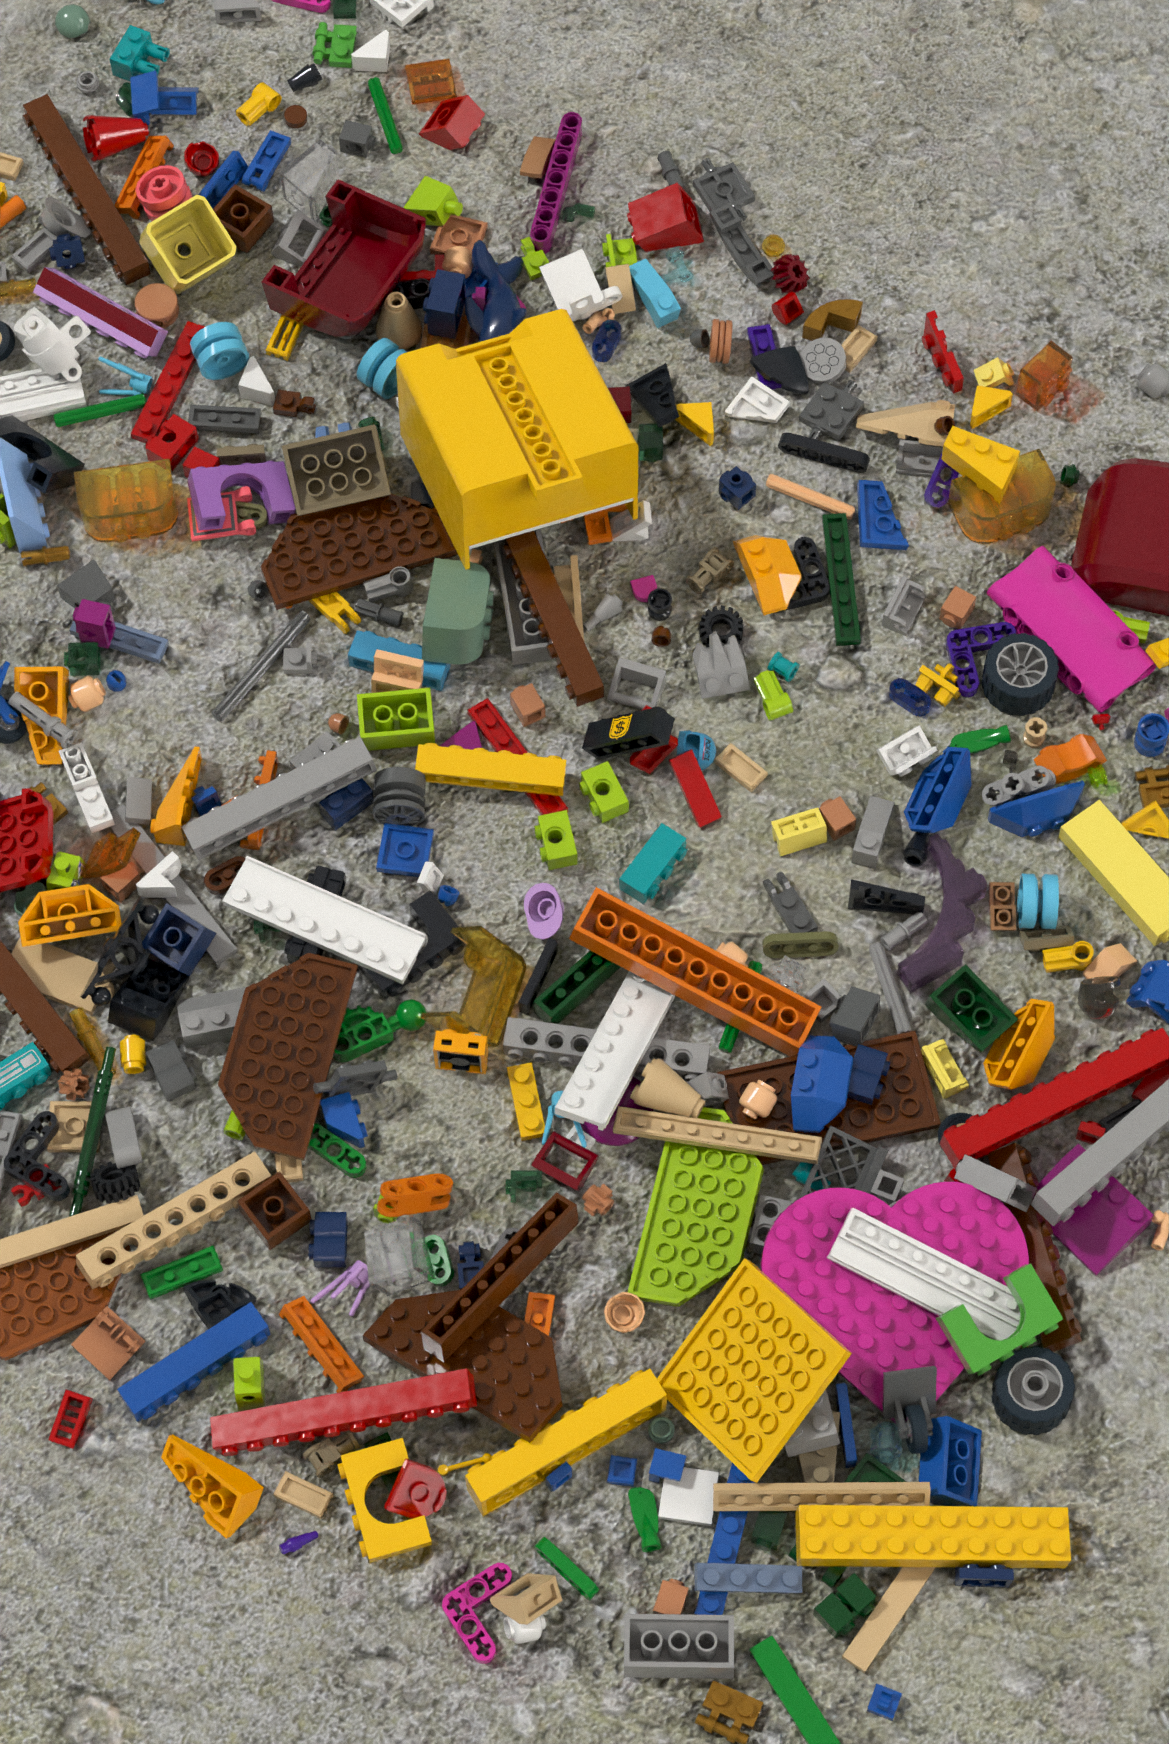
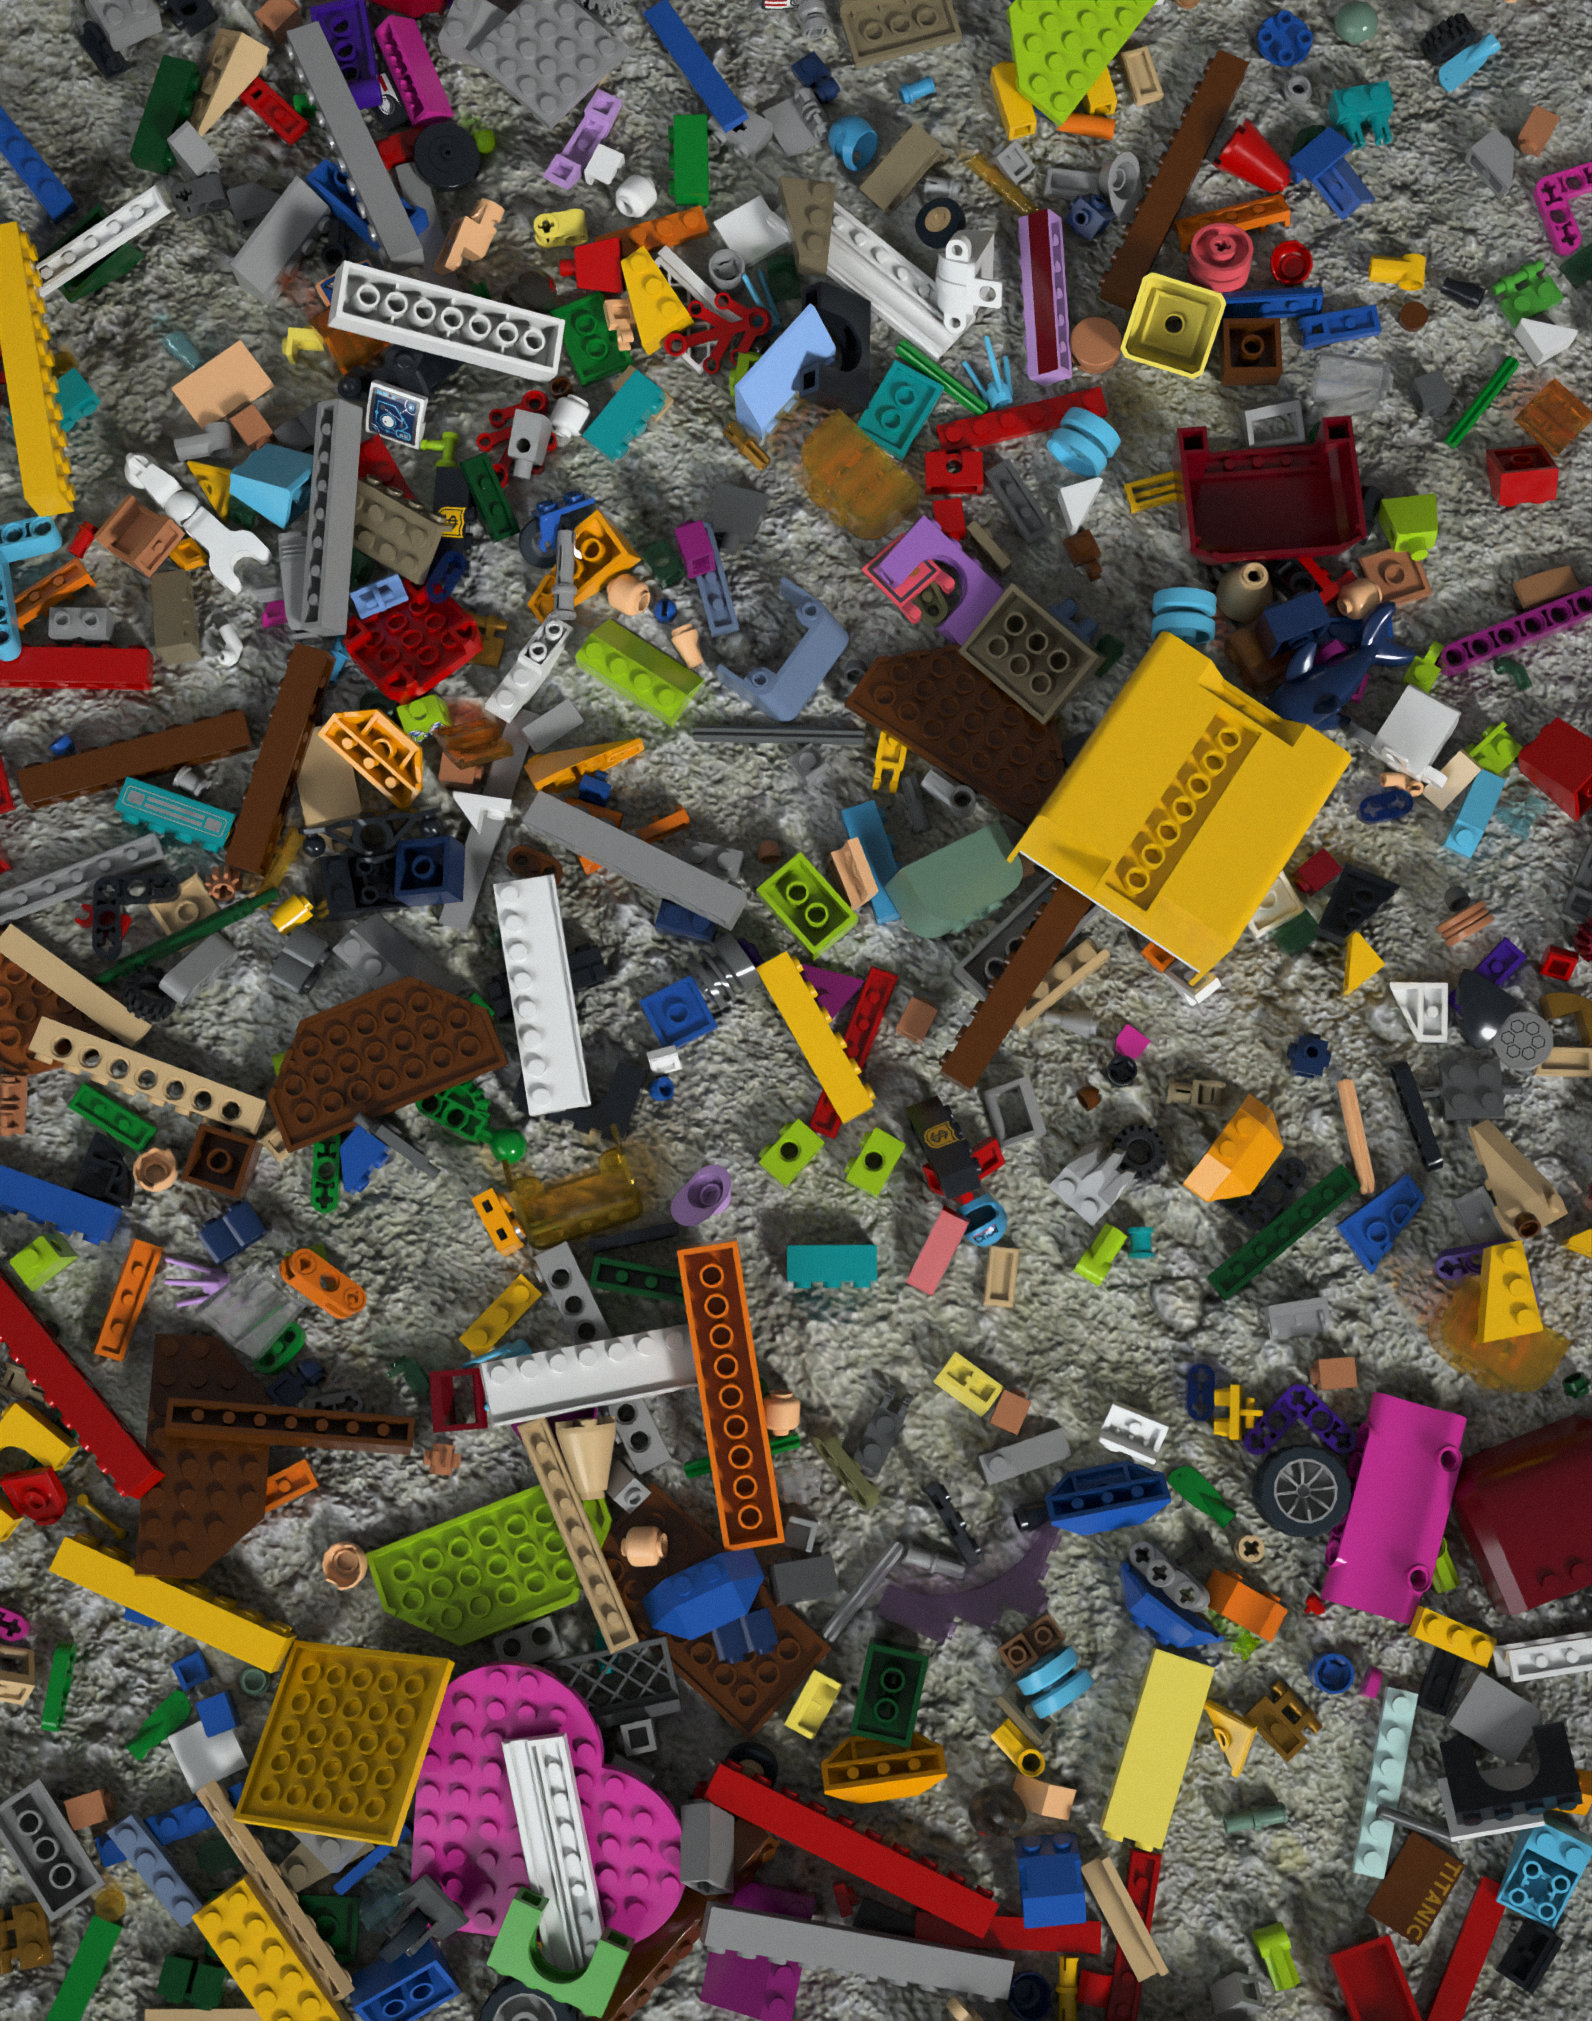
camera: 55 degrees right, 15 degrees up
none -> clear yellow plate [94,1889,126,1922]
none -> light nougat hair [133,1147,179,1192]
none -> lime slope [575,619,704,728]
none -> light nougat cone [671,624,704,669]
none -> sand blue windscreen [716,576,849,724]
none -> teal plate [853,360,944,461]
none -> blue dish [1257,10,1313,67]

